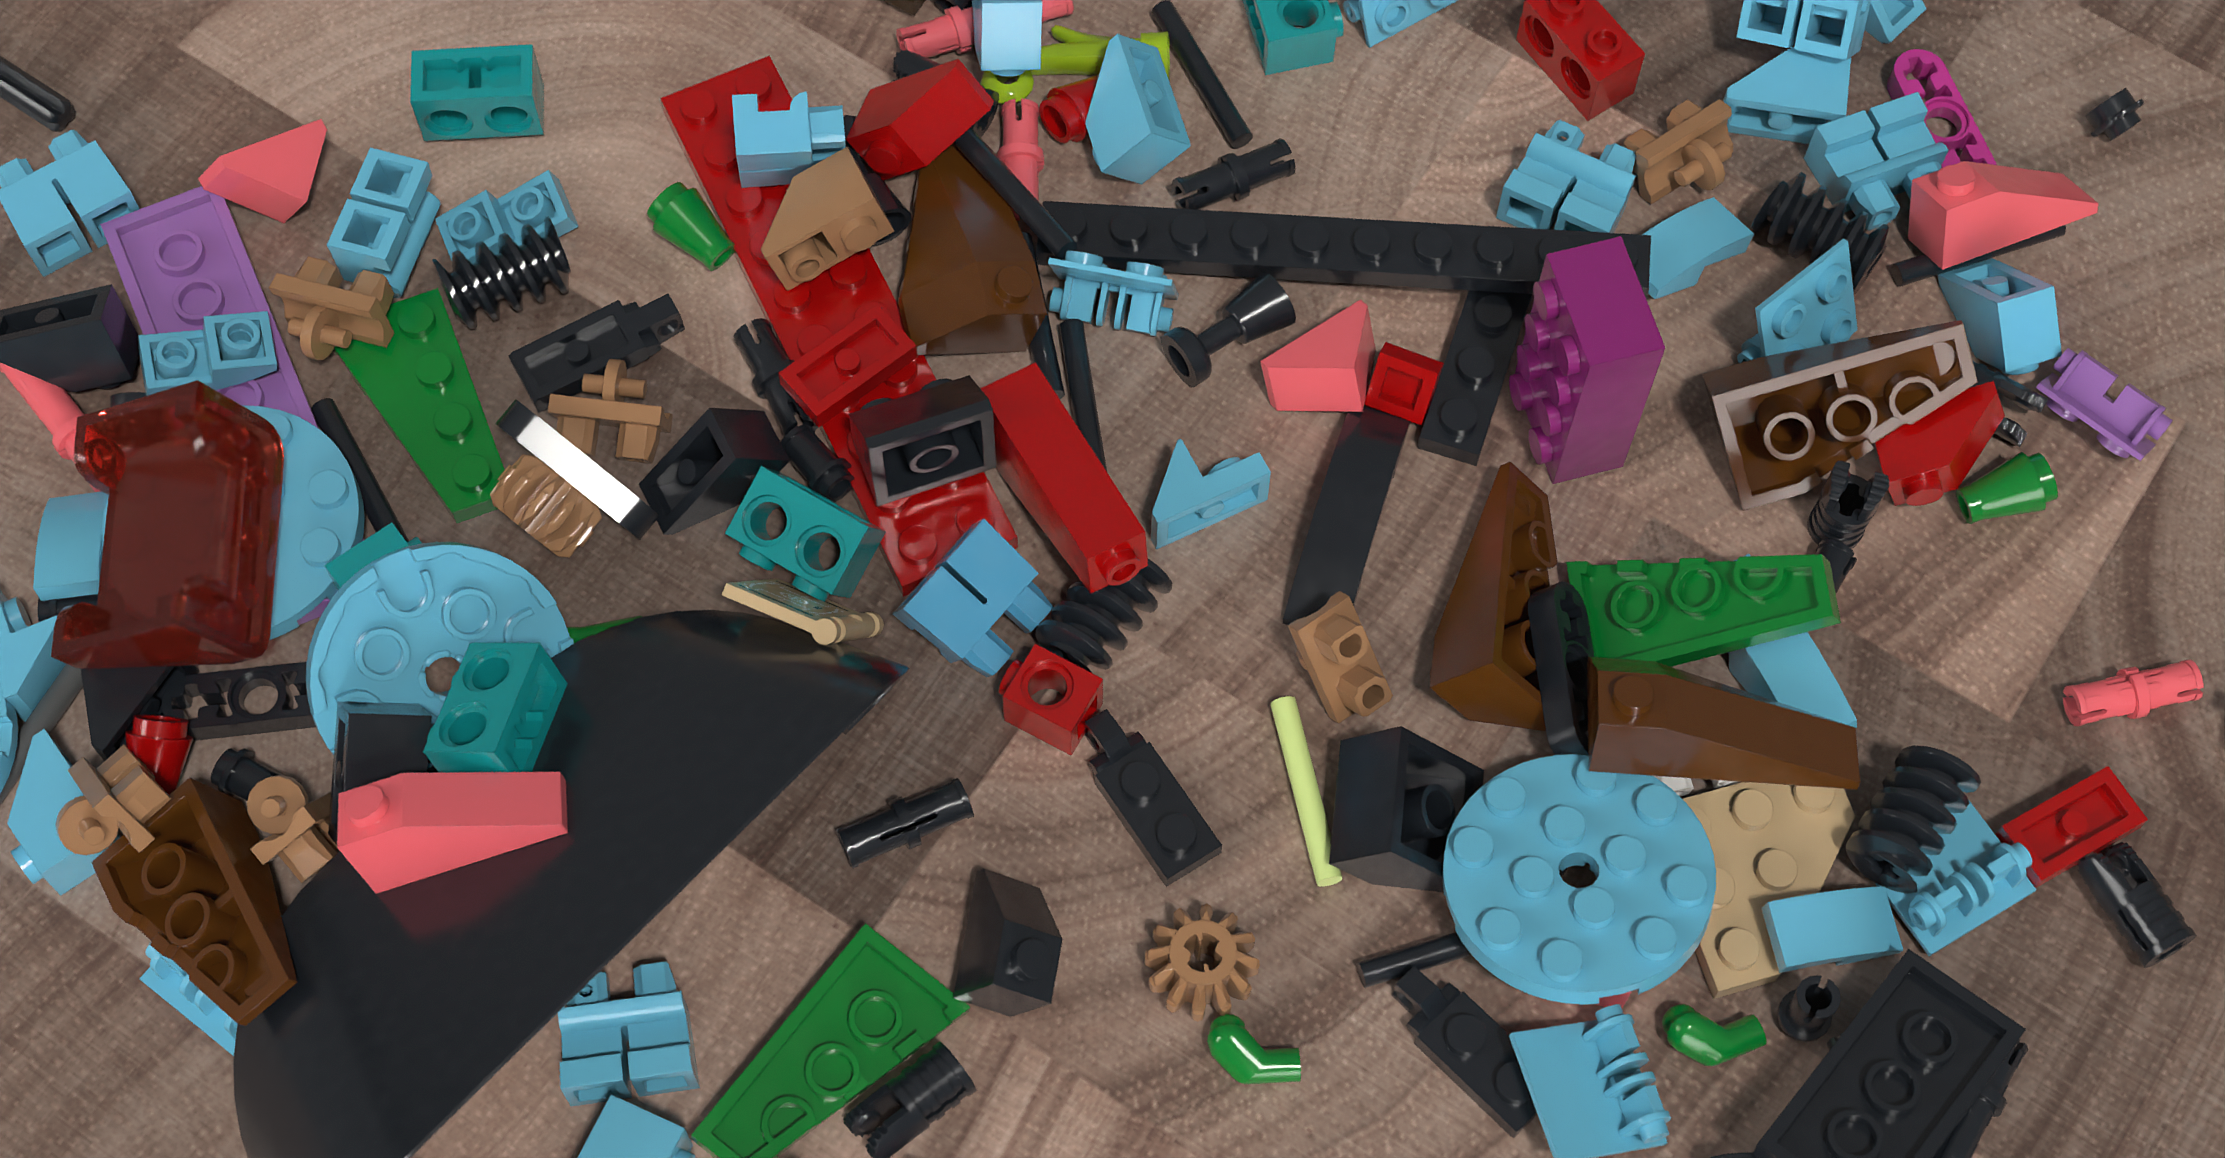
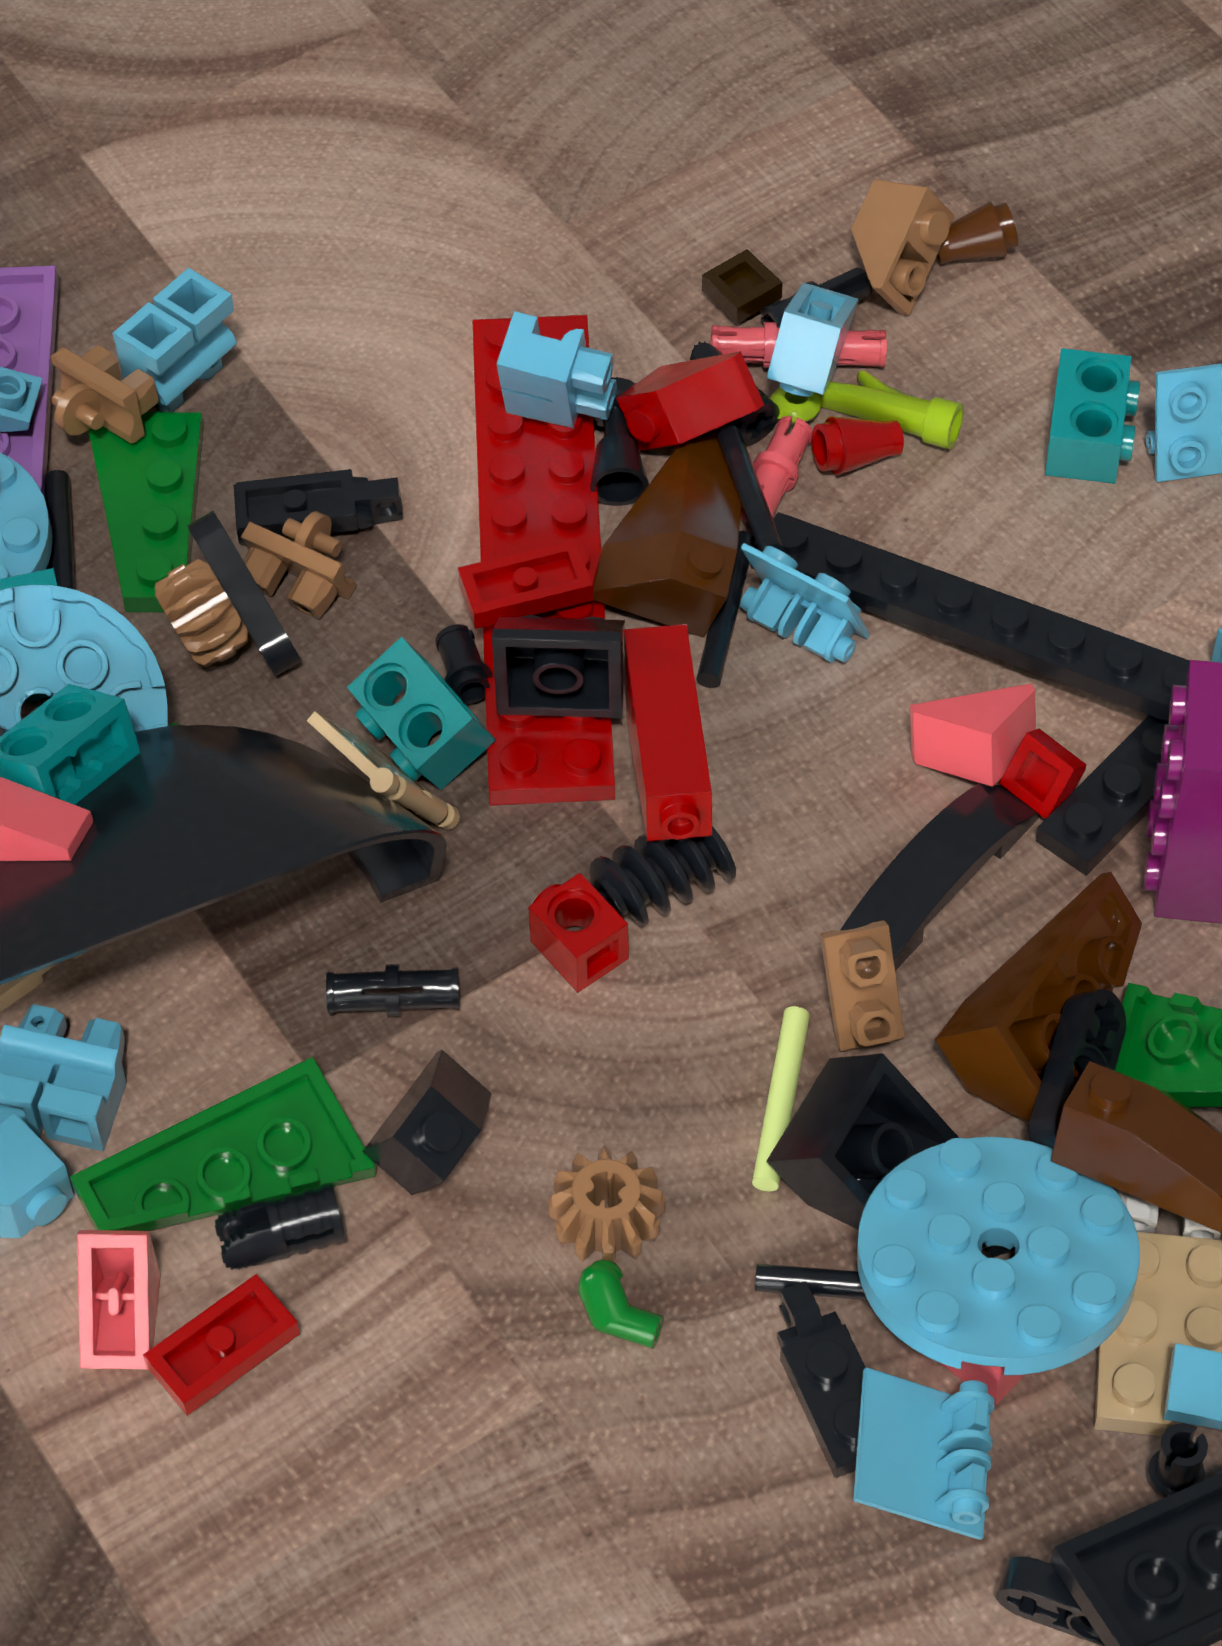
camera: 25 degrees right, 10 degrees down
coral slope [198,119,327,223] -> none
teal brick [410,44,544,141] -> none
black piece [432,216,571,329] -> none
medium azure slope [435,170,579,264] -> none
black slope [639,408,790,535] -> none
green cone [647,182,735,271] -> none
black pin [734,318,818,436] -> none
medium nougat slope [761,147,894,291] -> none
dark azure hips [892,519,1053,677] -> none
black bar [1059,319,1107,471] -> none
medium azure slope [1085,34,1191,184] -> none
black hinge [1085,709,1222,887] -> none
medium azure slope [1151,439,1271,550] -> none
black bar [1152,0,1253,149] -> none
black piece [1161,272,1296,388] -> none
black pin [1172,138,1296,210] -> none
green arm [1662,1004,1766,1066] -> none

